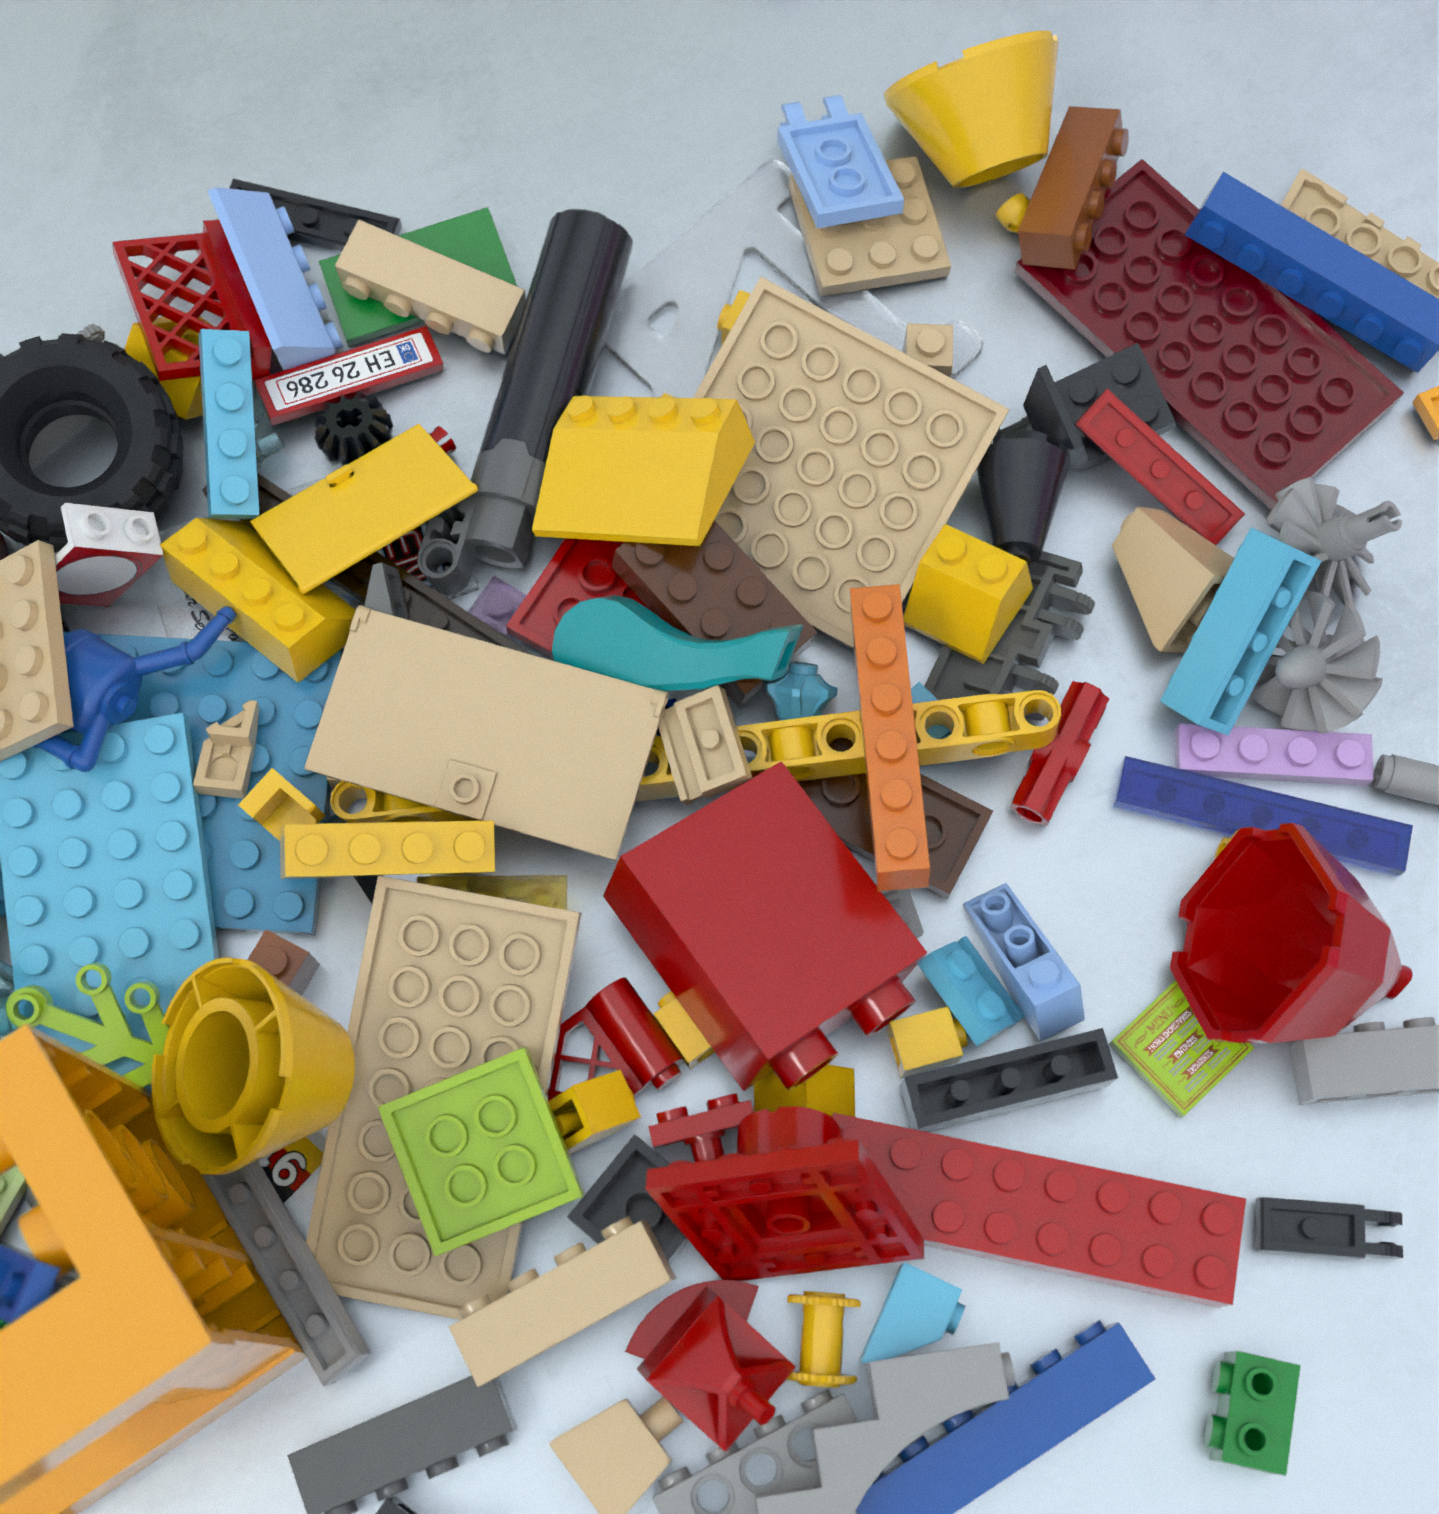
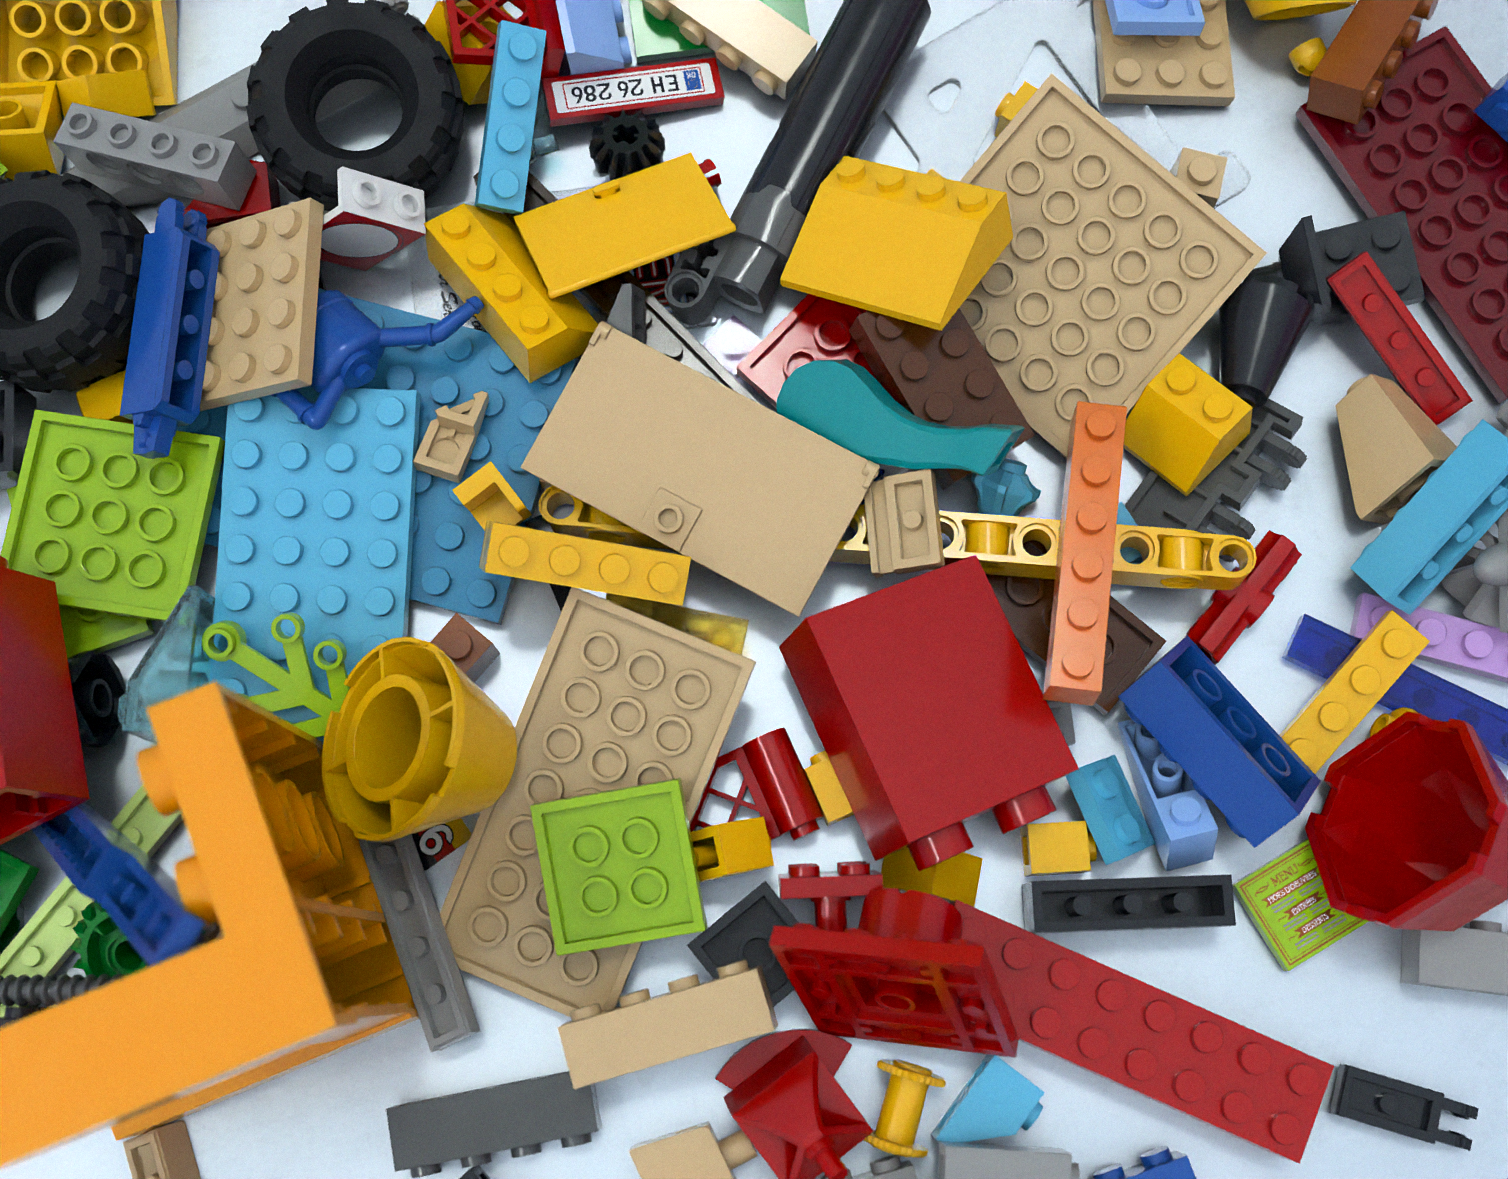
camera: 10 degrees right, 5 degrees up
none -> blue brick [1118,635,1321,848]
none -> yellow plate [1279,610,1430,774]

